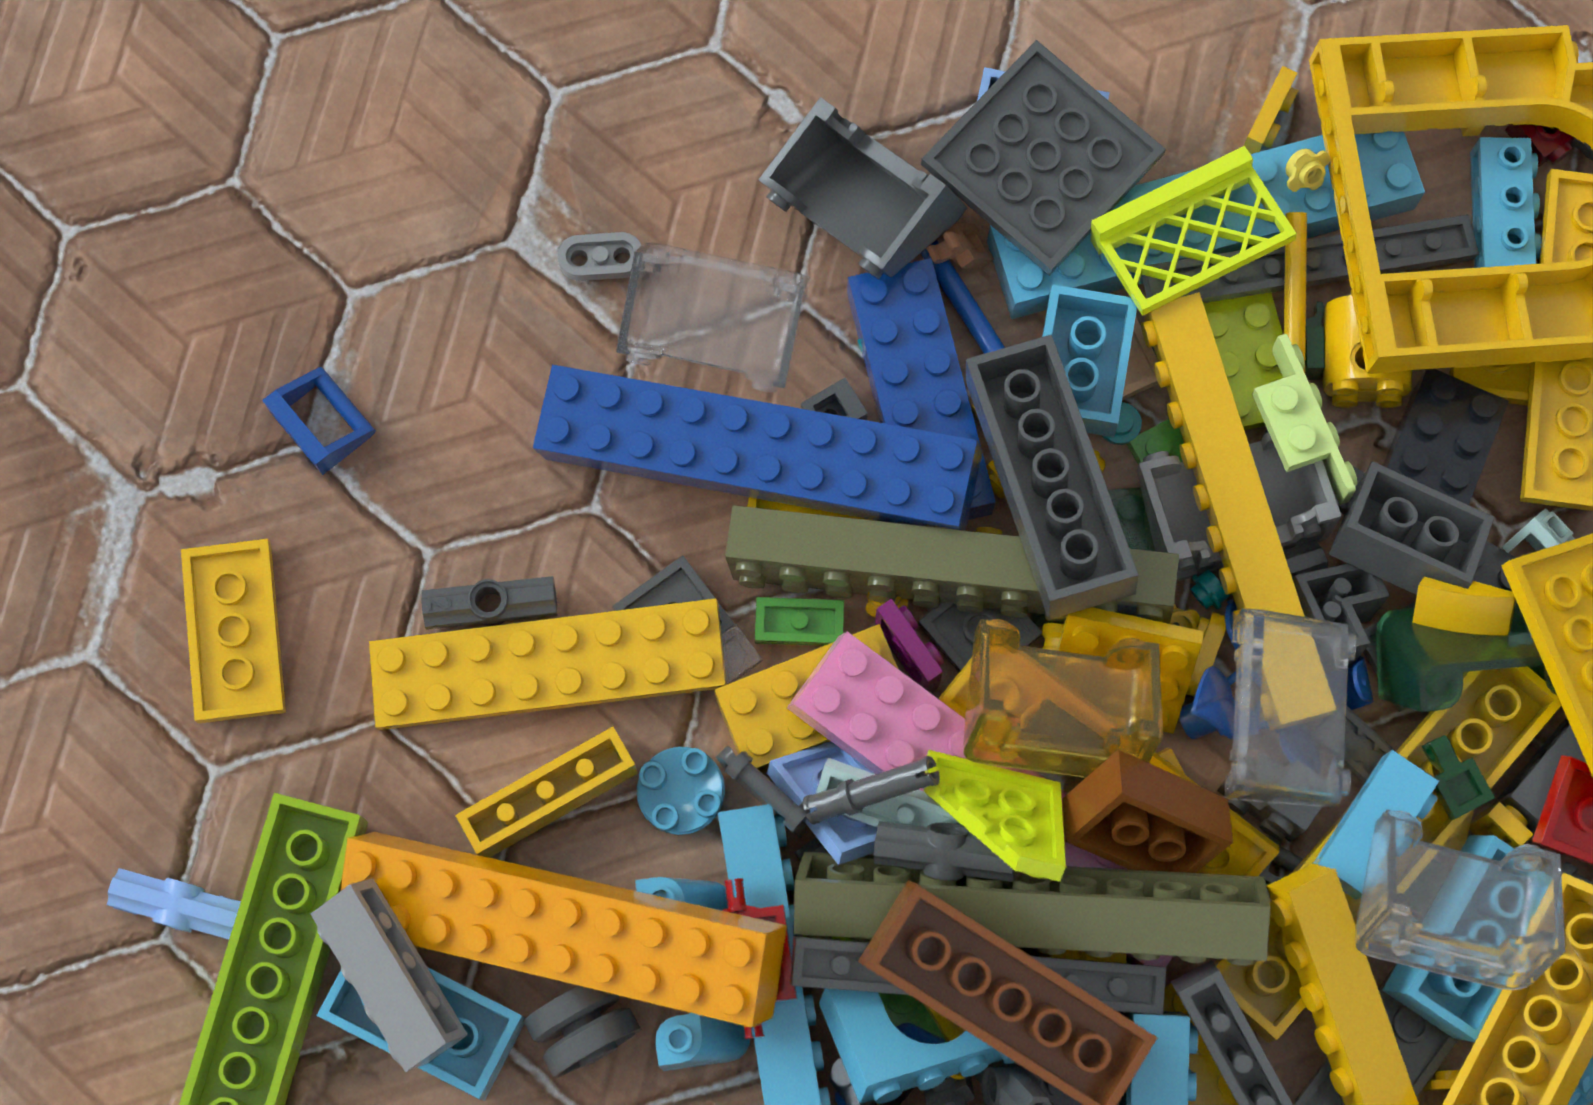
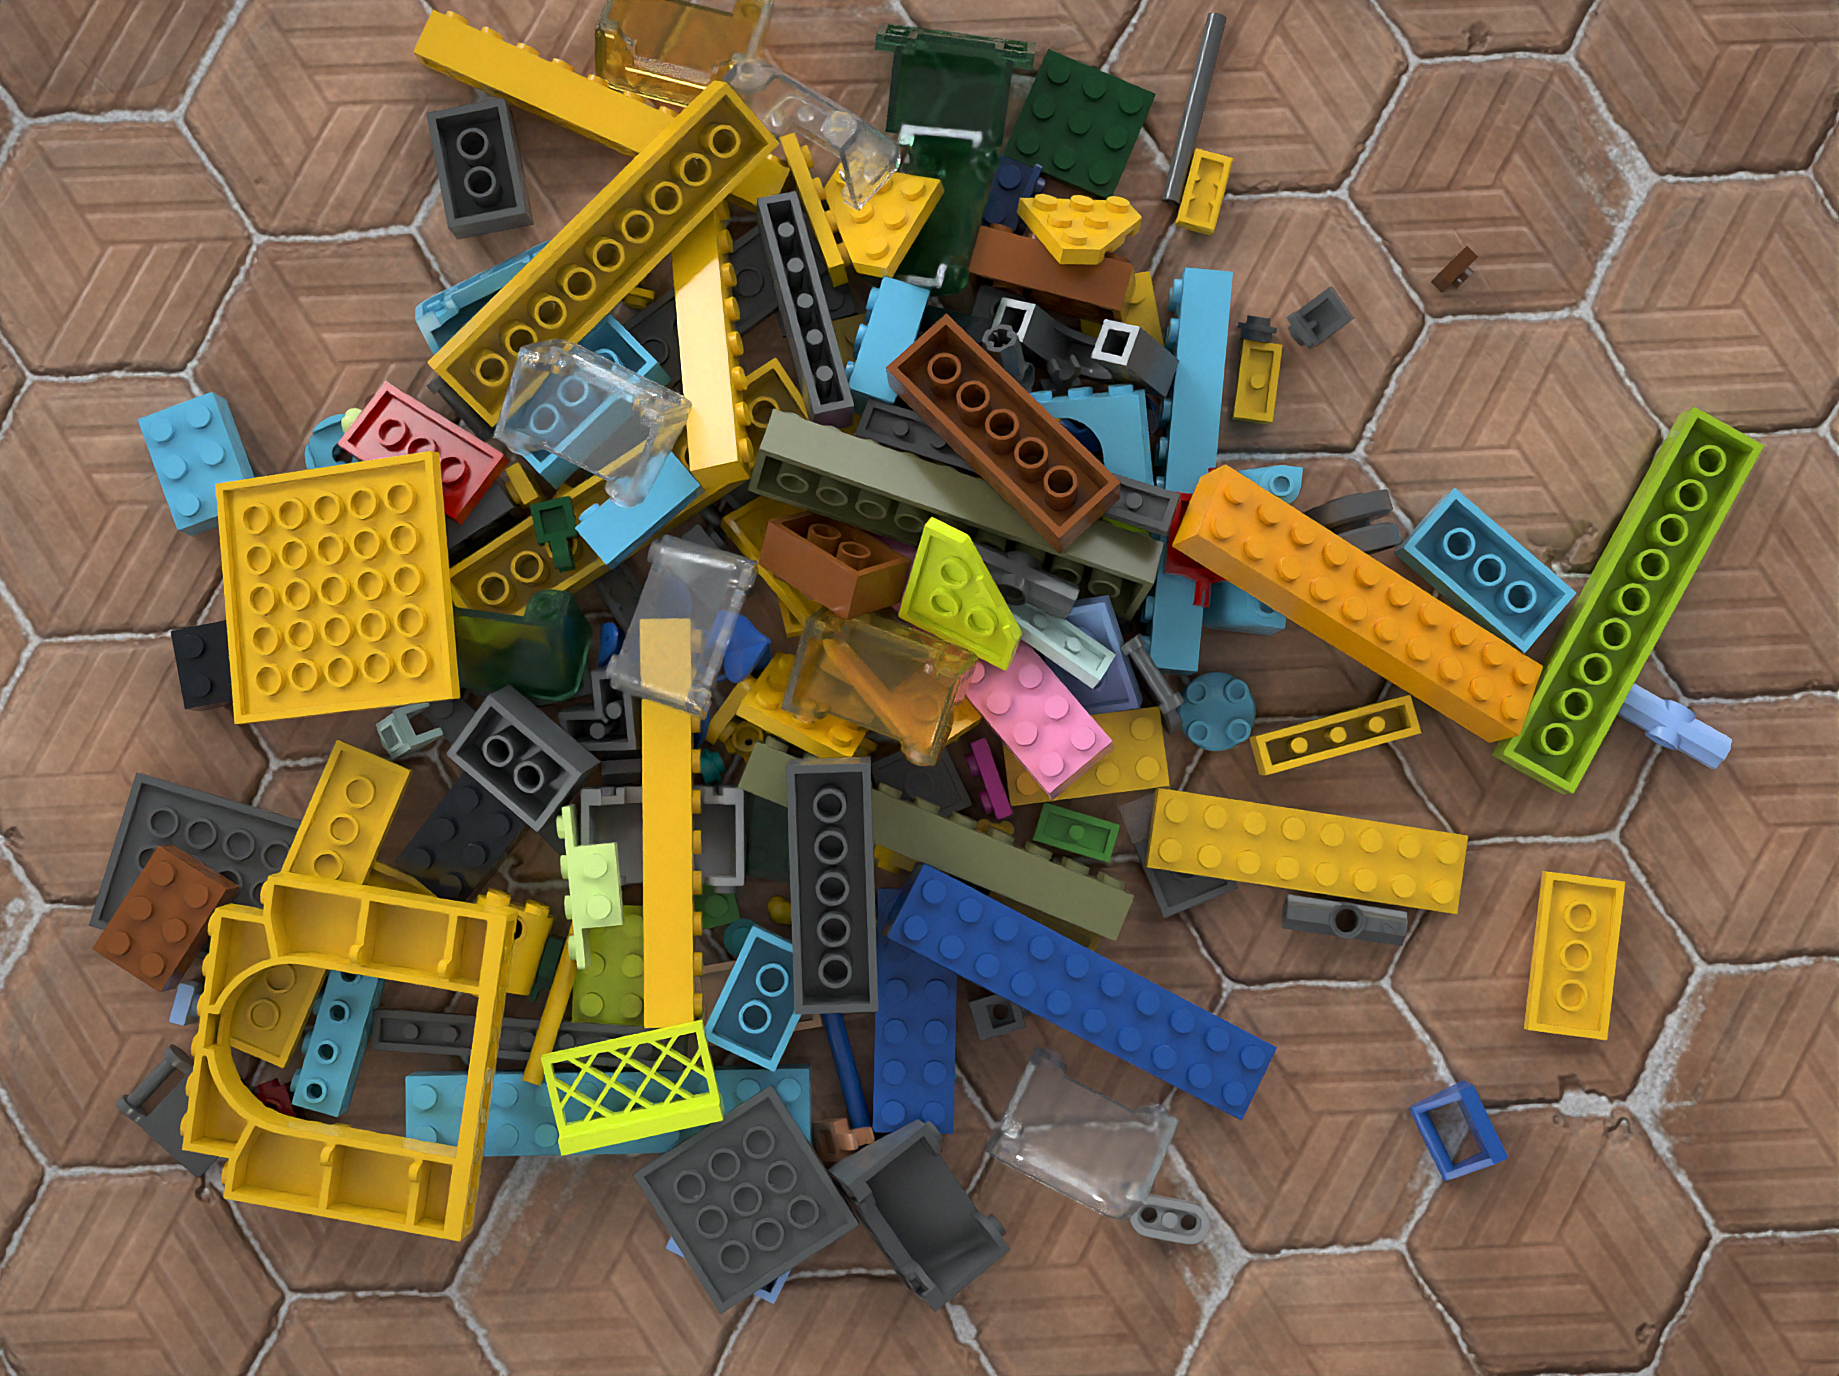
camera: 165 degrees left, 10 degrees up
light grey brick [311,878,468,1072] -> none
dark grey pin [803,756,940,825] -> none
yellow plate [1244,66,1299,154] -> none
light yellow plate [1286,149,1331,192] -> none
yellow slope [1412,576,1516,636] -> none

